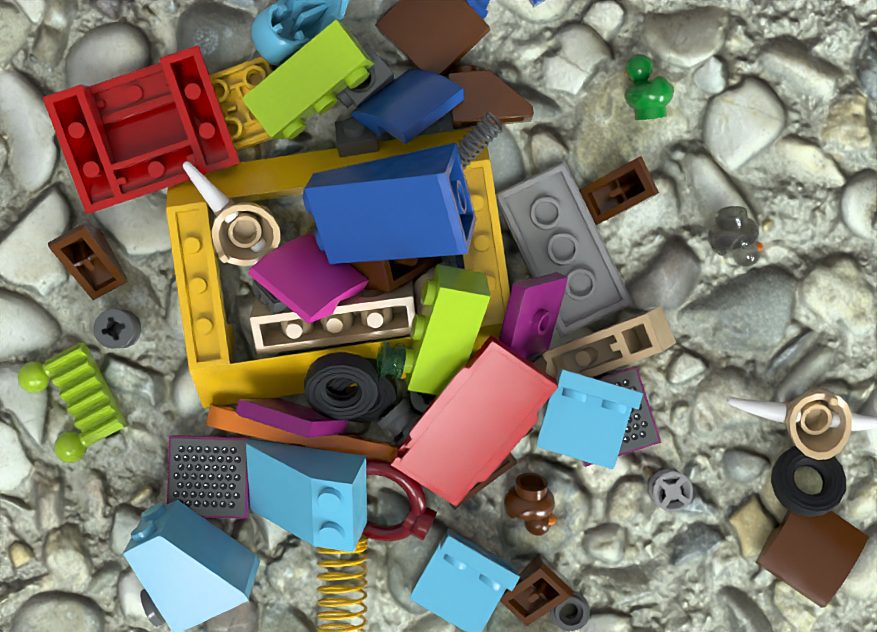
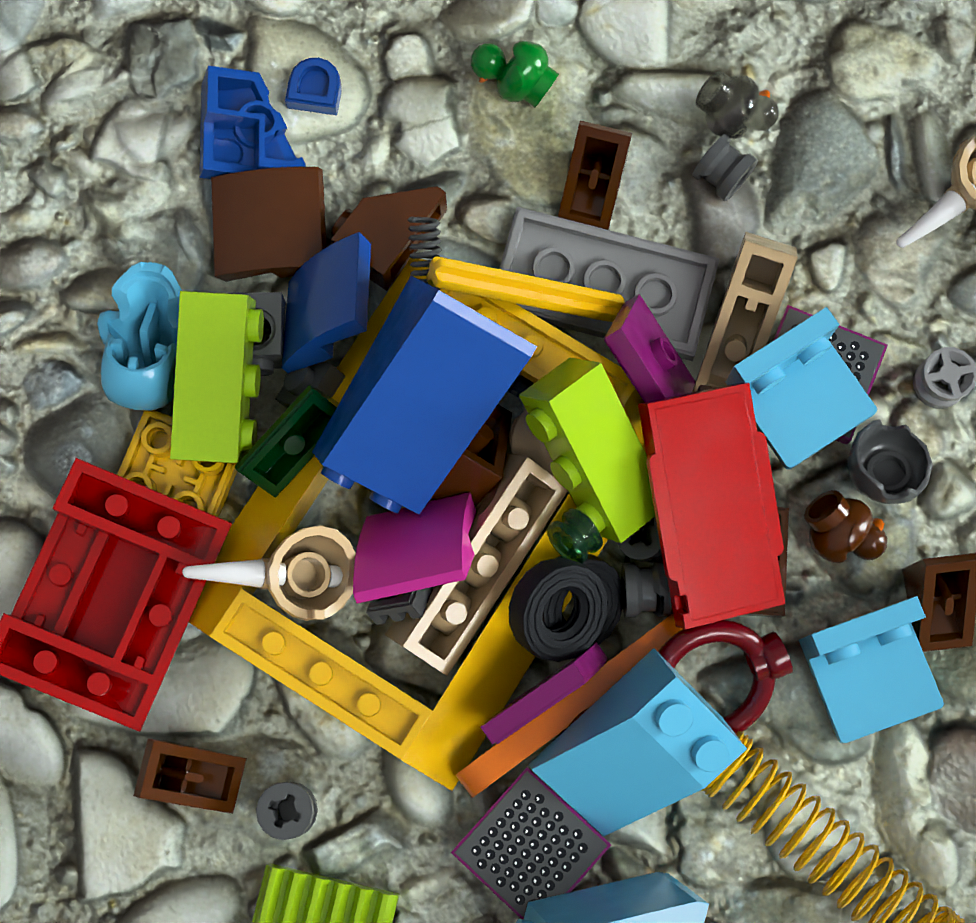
camera: 50 degrees left, 10 degrees down
none -> dark green slope [235,384,339,498]
none -> yellow axle [427,256,625,322]
none -> dark grey wheel [692,134,758,202]
none -> dark grey hair [847,419,933,504]

